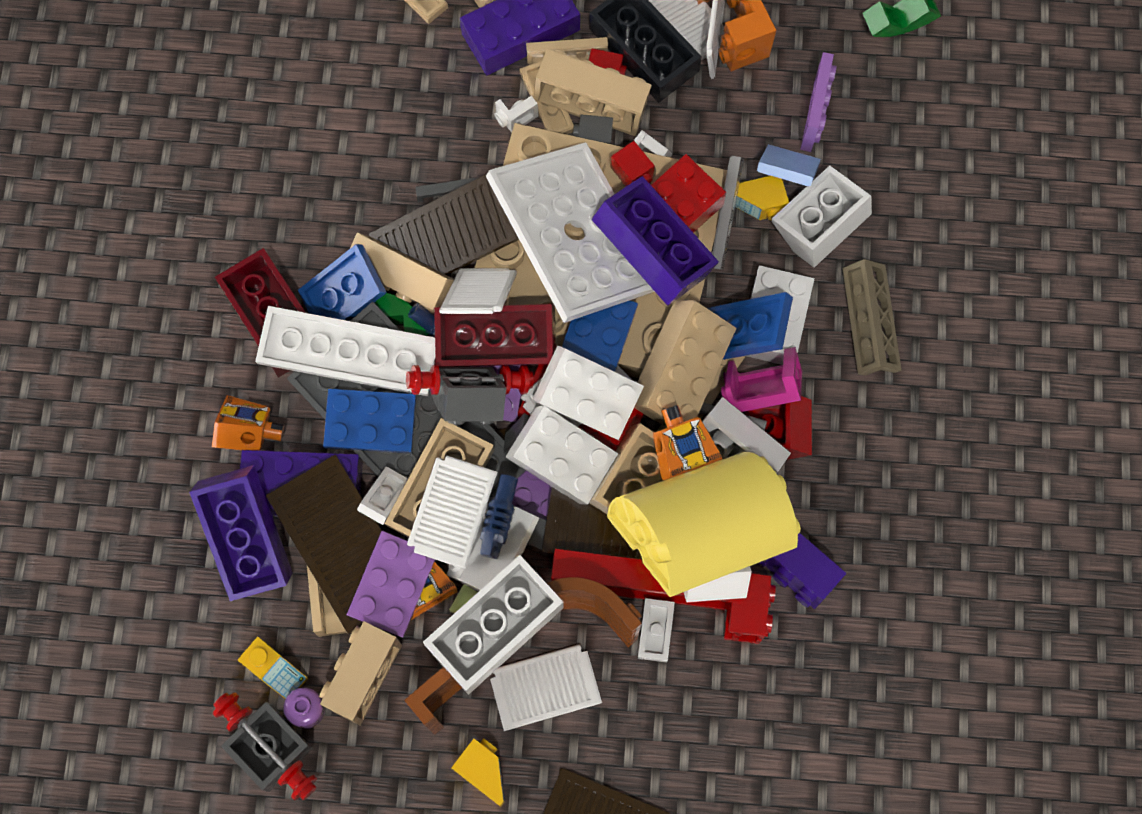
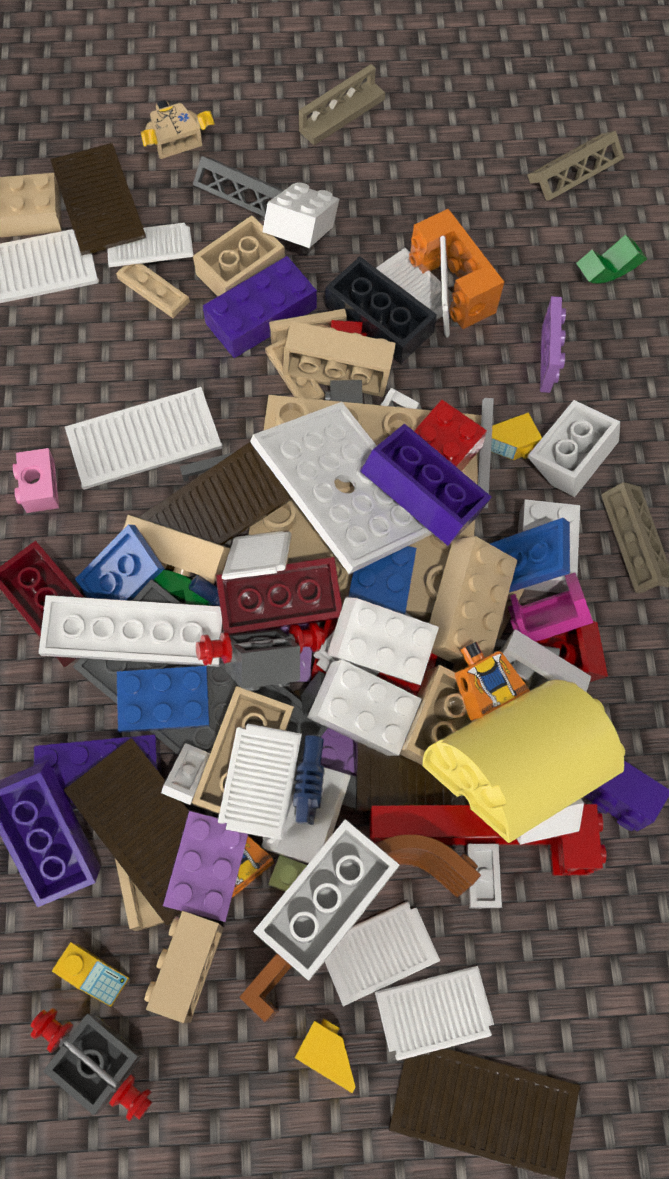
camera: 10 degrees left, 5 degrees down
orange torso [212,395,284,451] -> none
medium lavender head [283,688,325,729] -> none
white bracket [494,96,538,133] -> none
red brick [611,141,655,186] -> none
light blue tile [757,144,821,186] -> none
none -> bright pink brick [13,448,59,513]
none -> white window [65,387,223,489]
none -> white window [375,966,494,1061]

